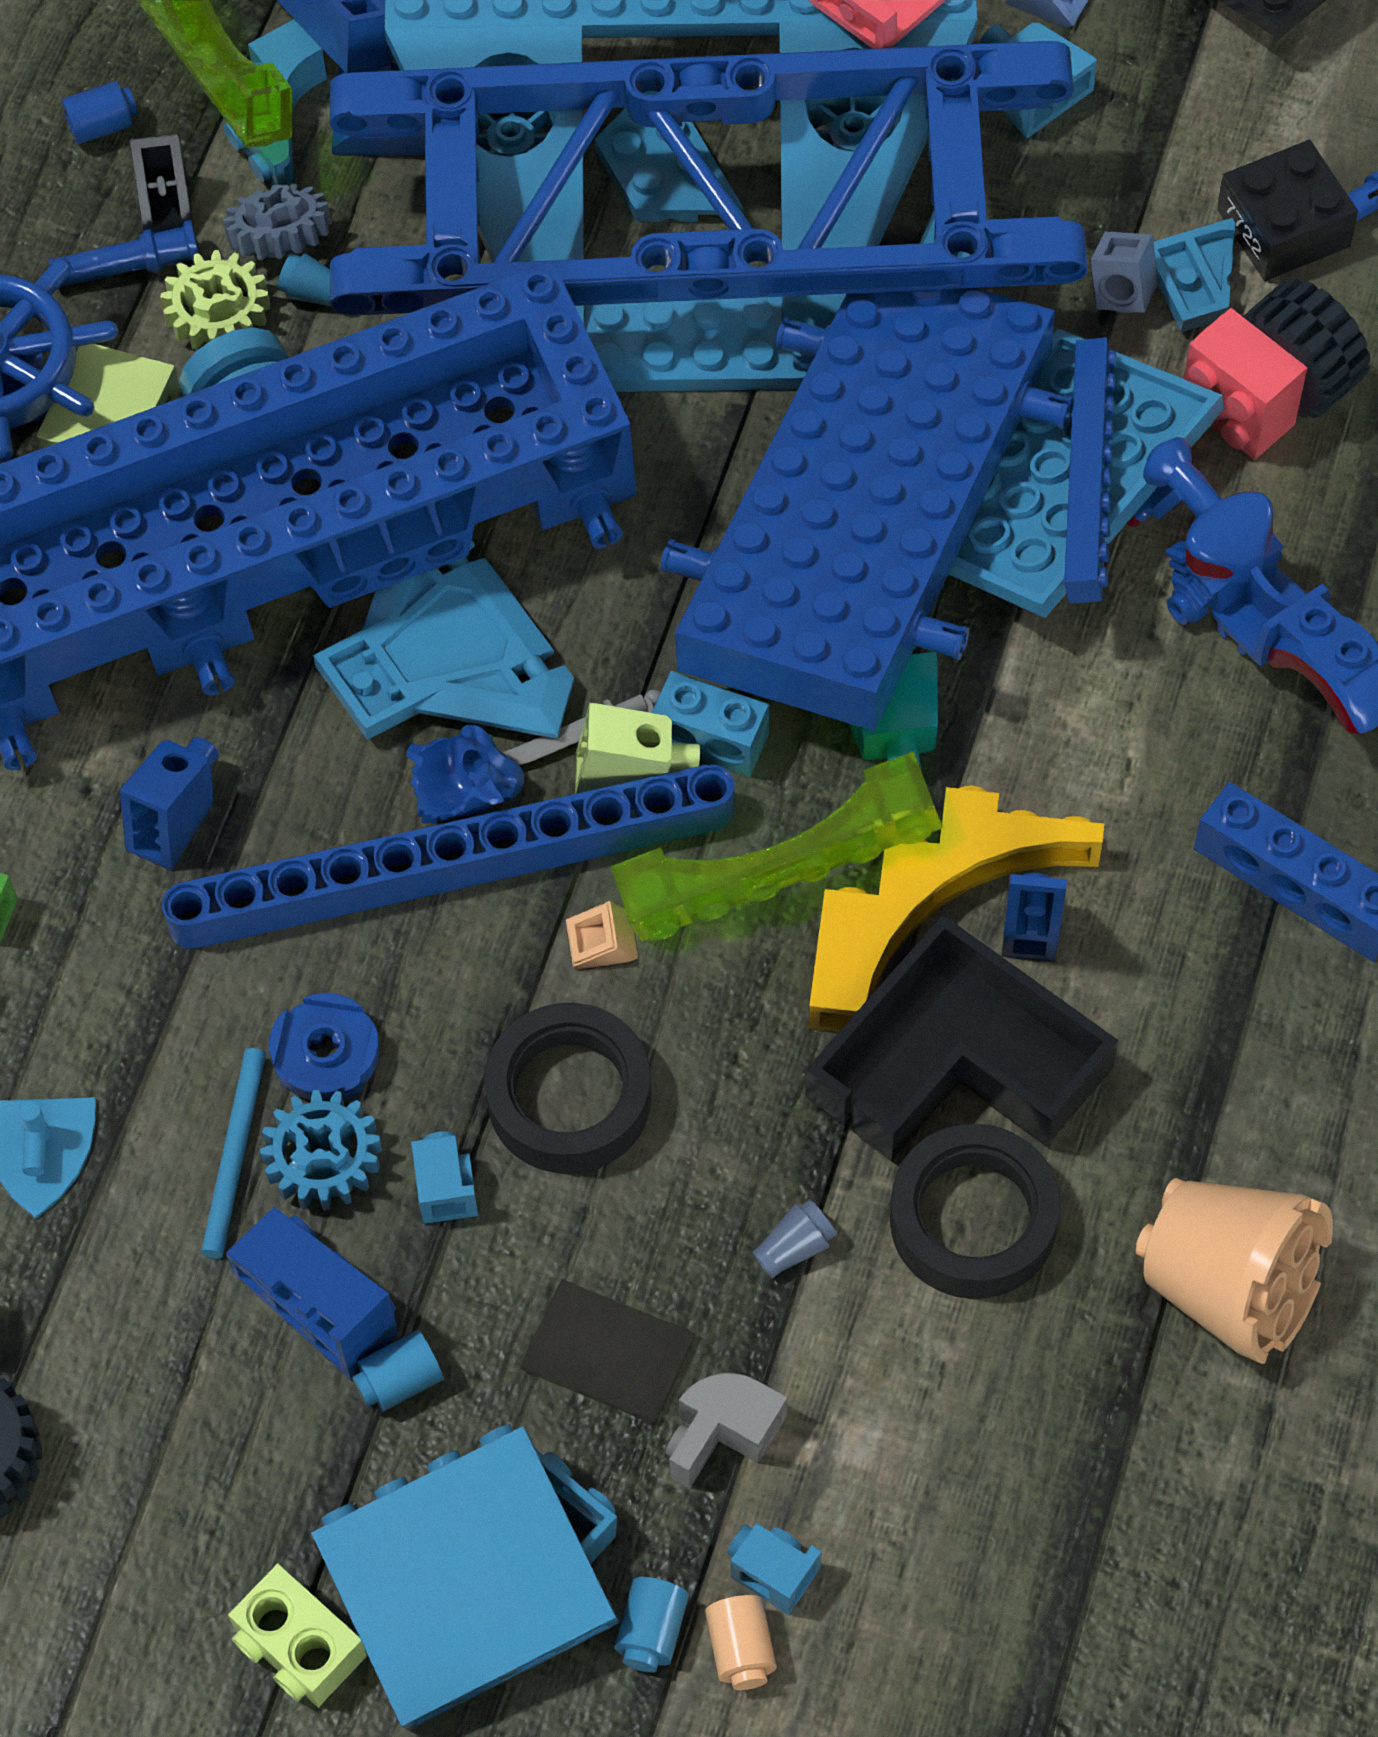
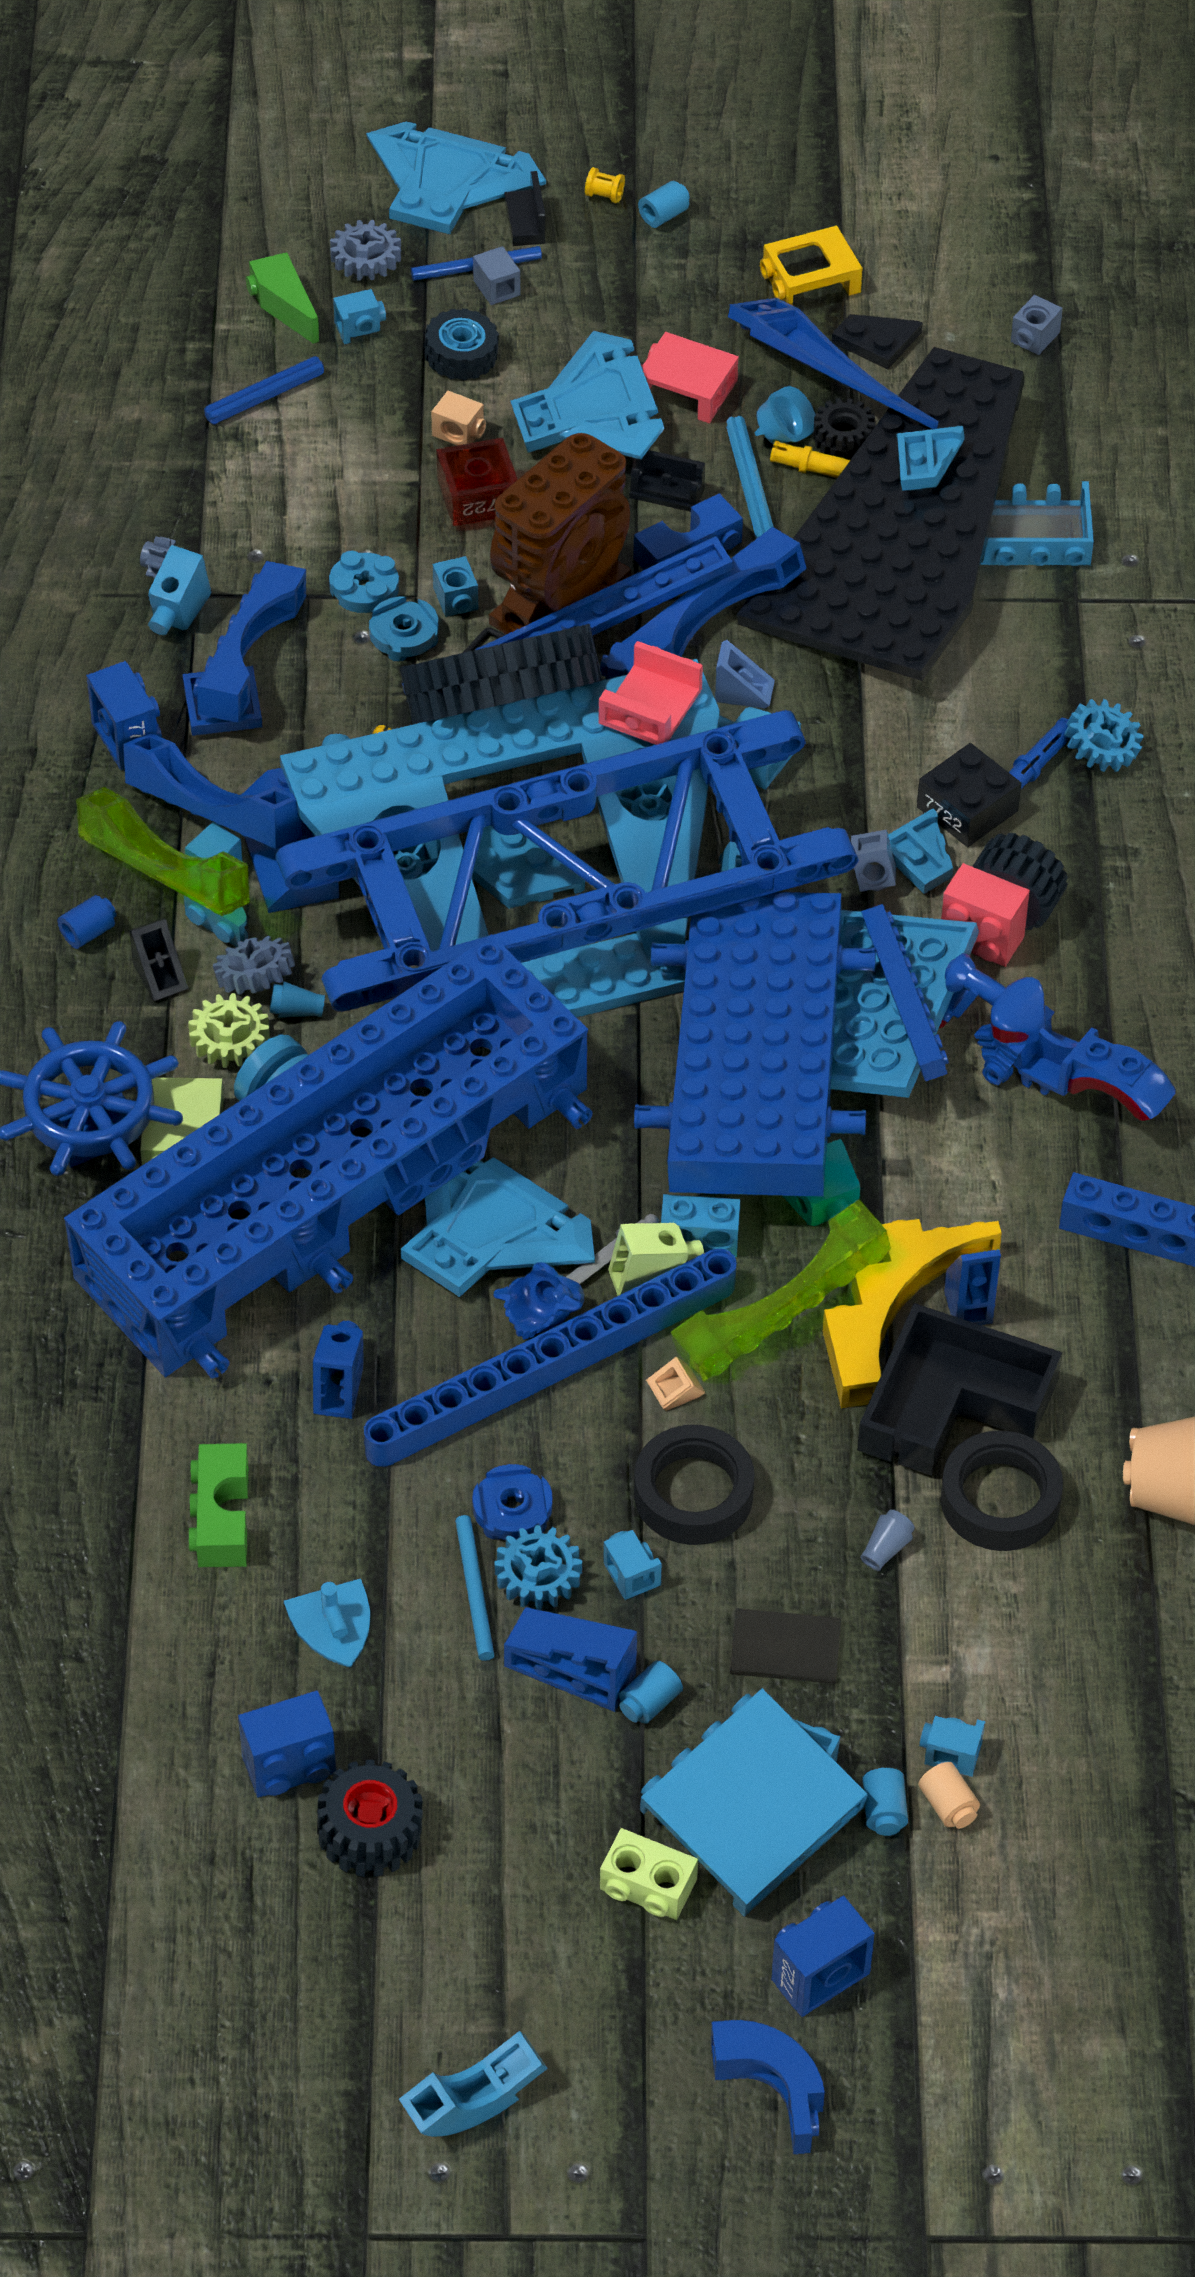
camera: 20 degrees left, 10 degrees down
blue pin [48,220,201,290] -> none
light grey brick [665,1373,787,1489] -> none

